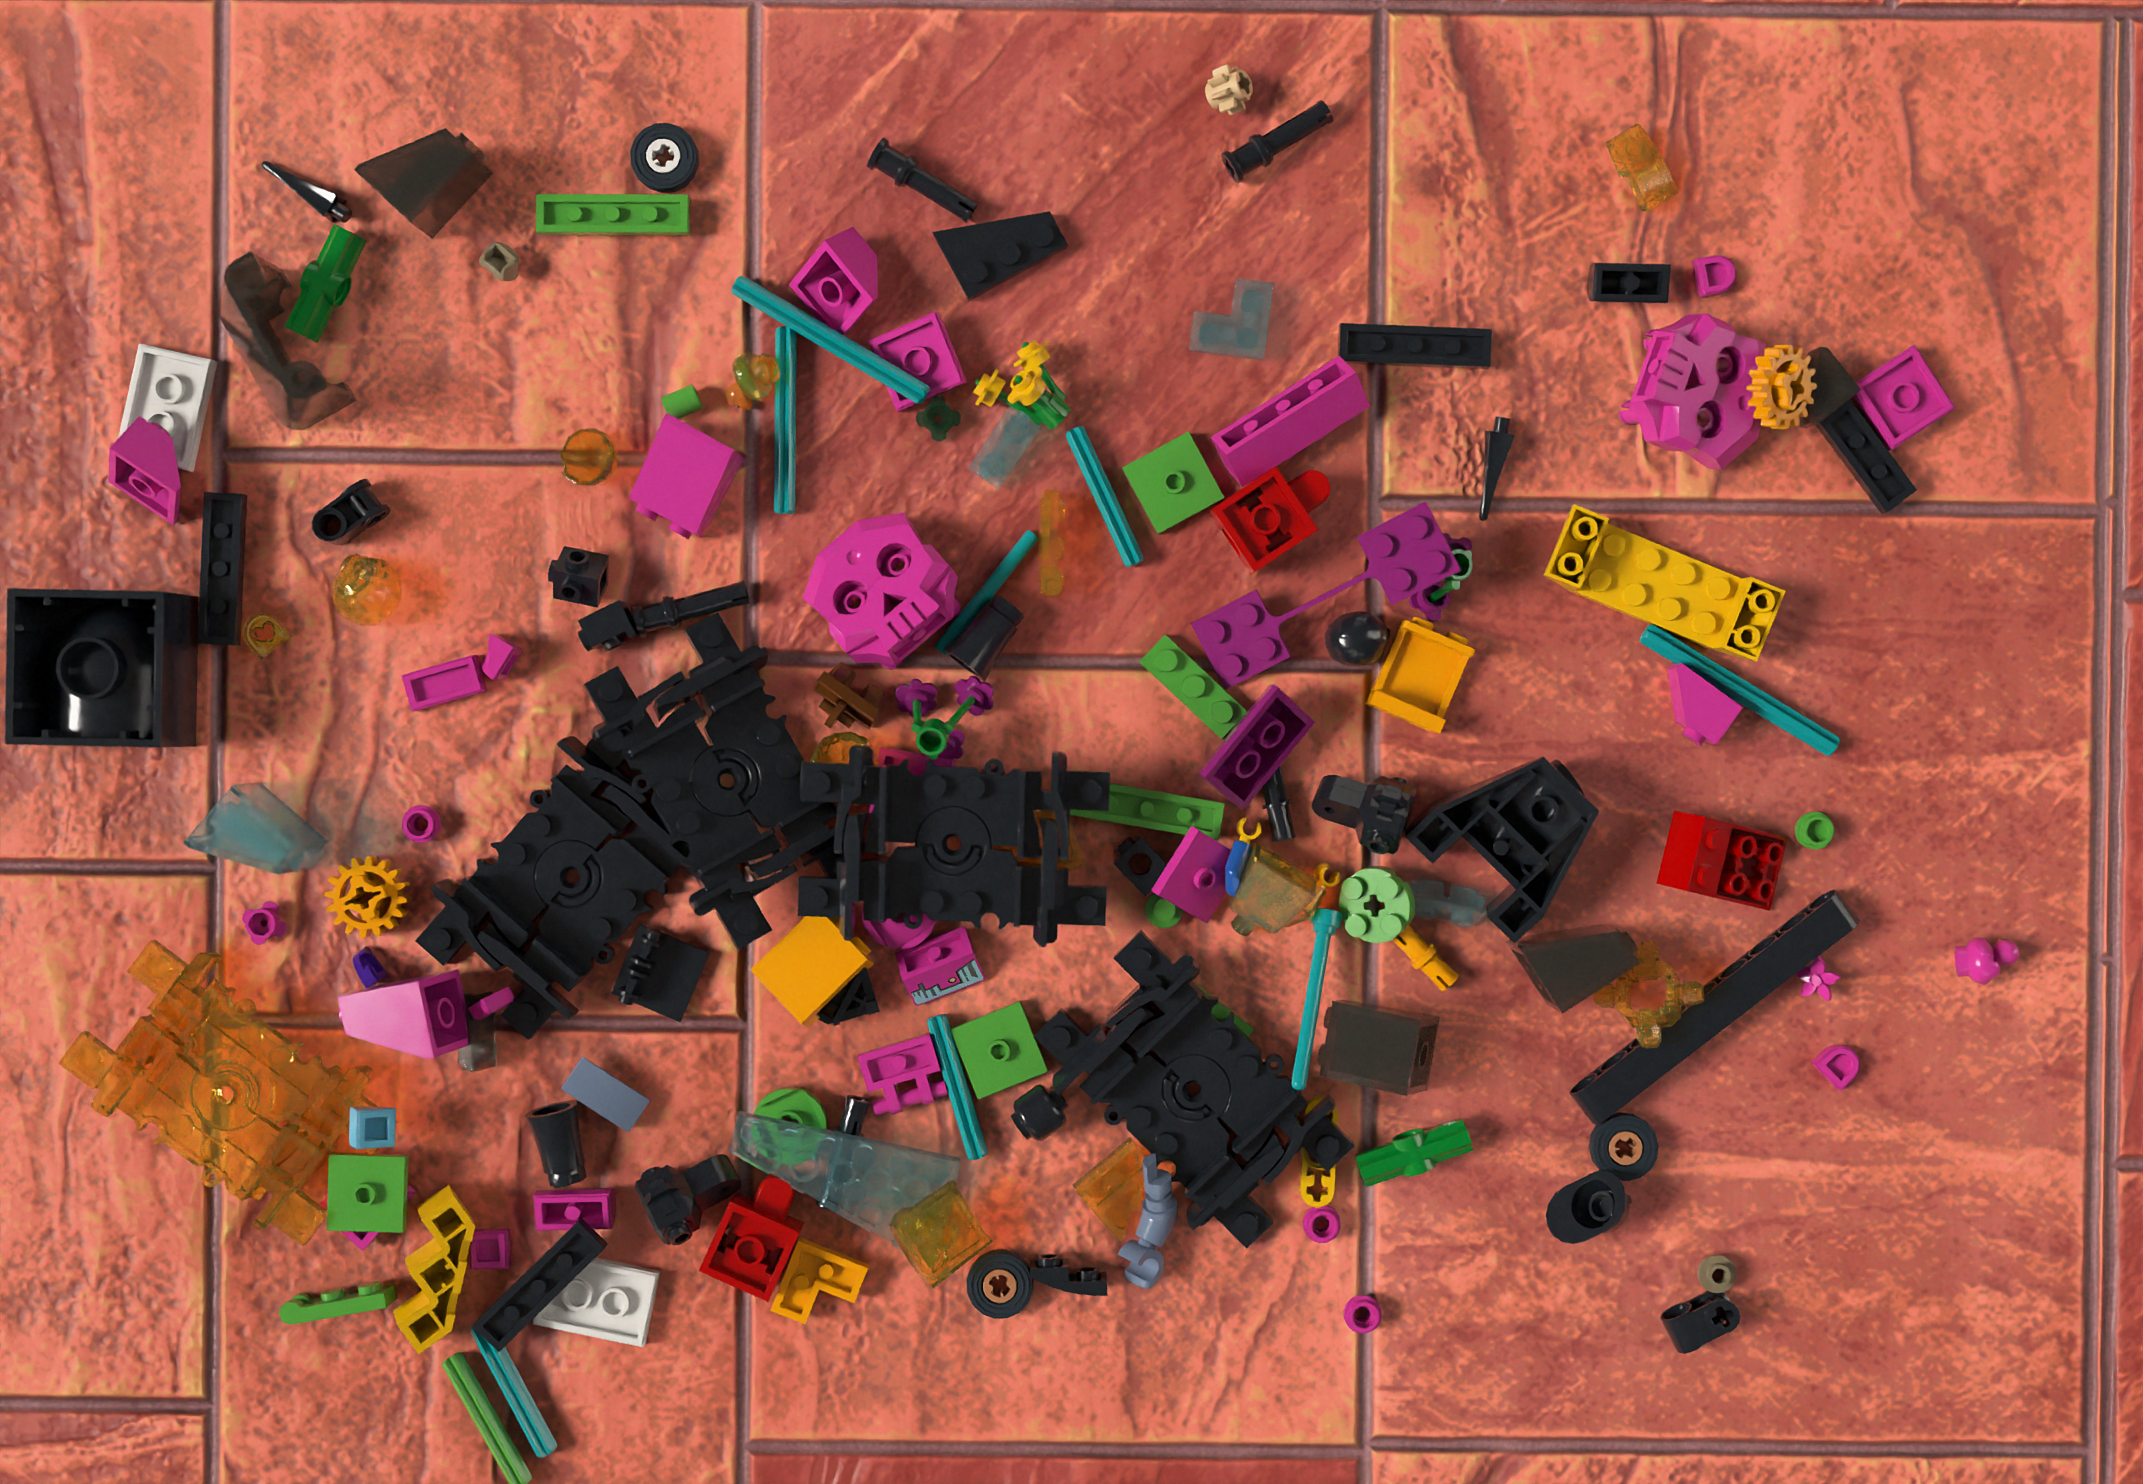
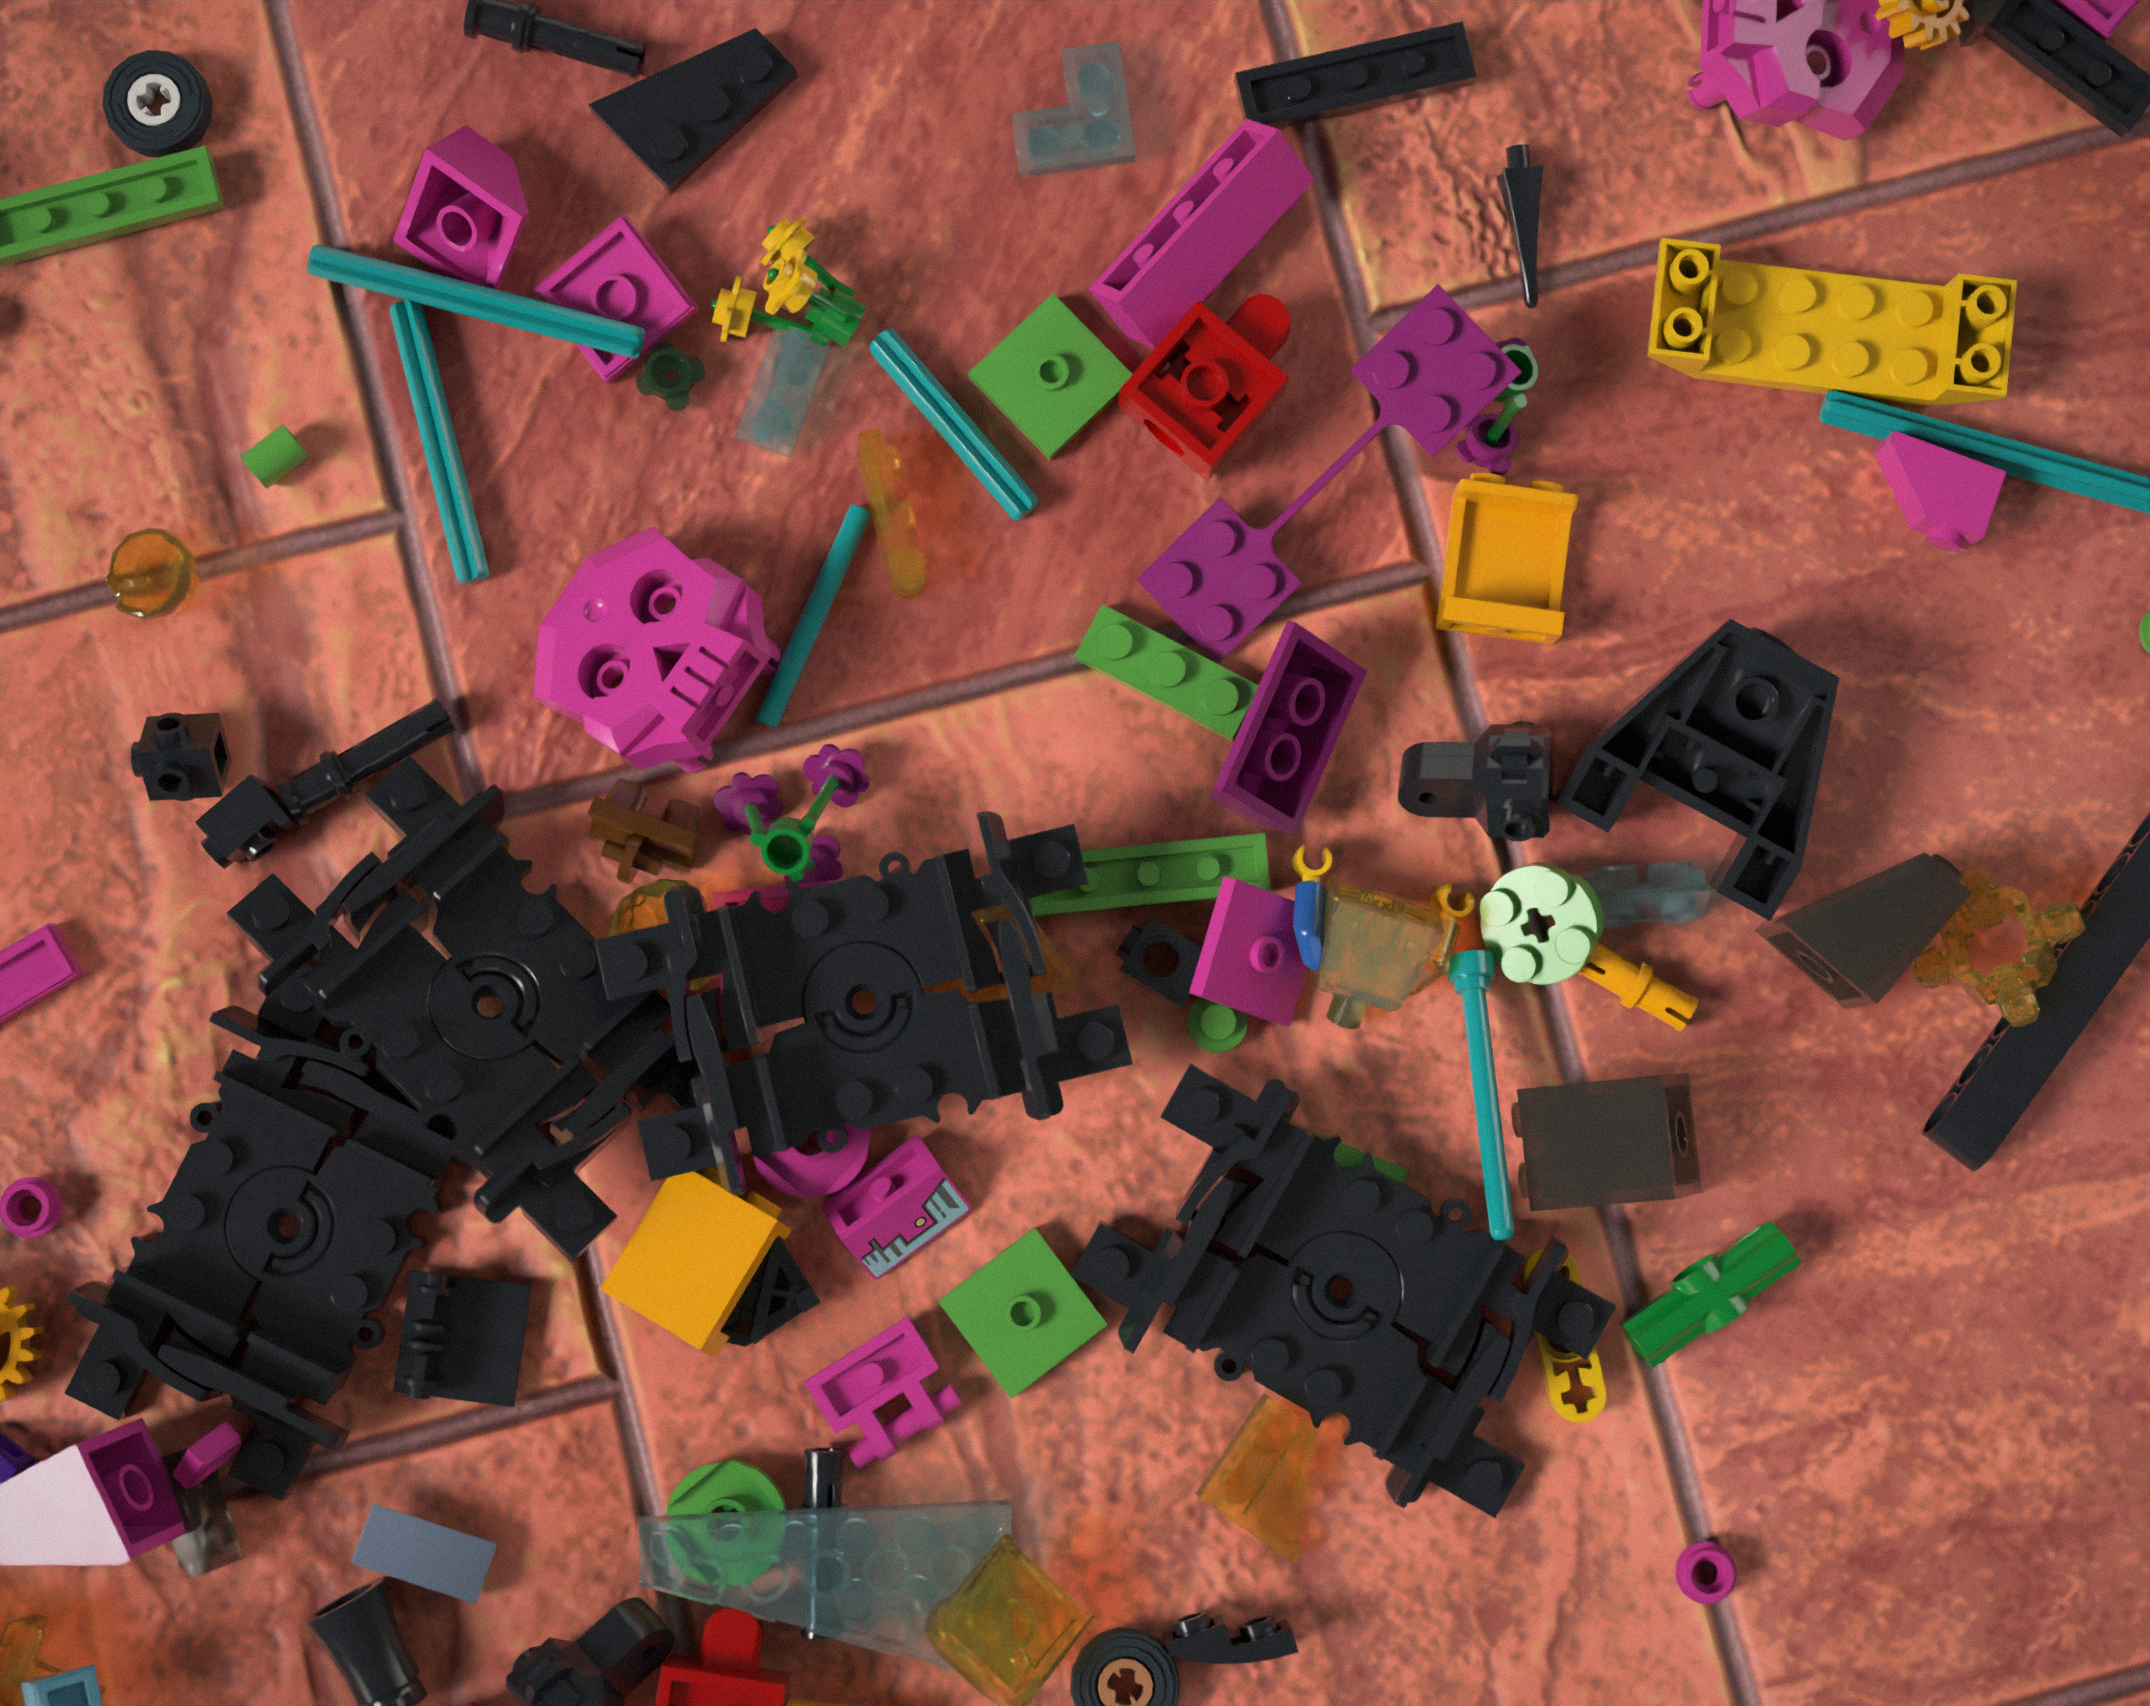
camera: 15 degrees left, 5 degrees down
dark pink slope [480,633,522,681] -> none
dark pink slope [629,413,745,539] -> none
clear yellow animal [726,352,780,411] -> none
teal axle [927,1014,988,1160] -> none
black plant [943,594,1024,681] -> none
black head [1011,1084,1069,1142] -> none
sand blue piece [1117,1154,1178,1289] -> none
black axle [1262,766,1296,842] -> none
dark pink plate [1303,1205,1341,1243] -> none
black hair [1325,611,1390,667] -> none
black piece [1546,1170,1632,1244] -> none
black bush [1589,1112,1659,1181] -> none
red slope [1656,810,1788,911] -> none

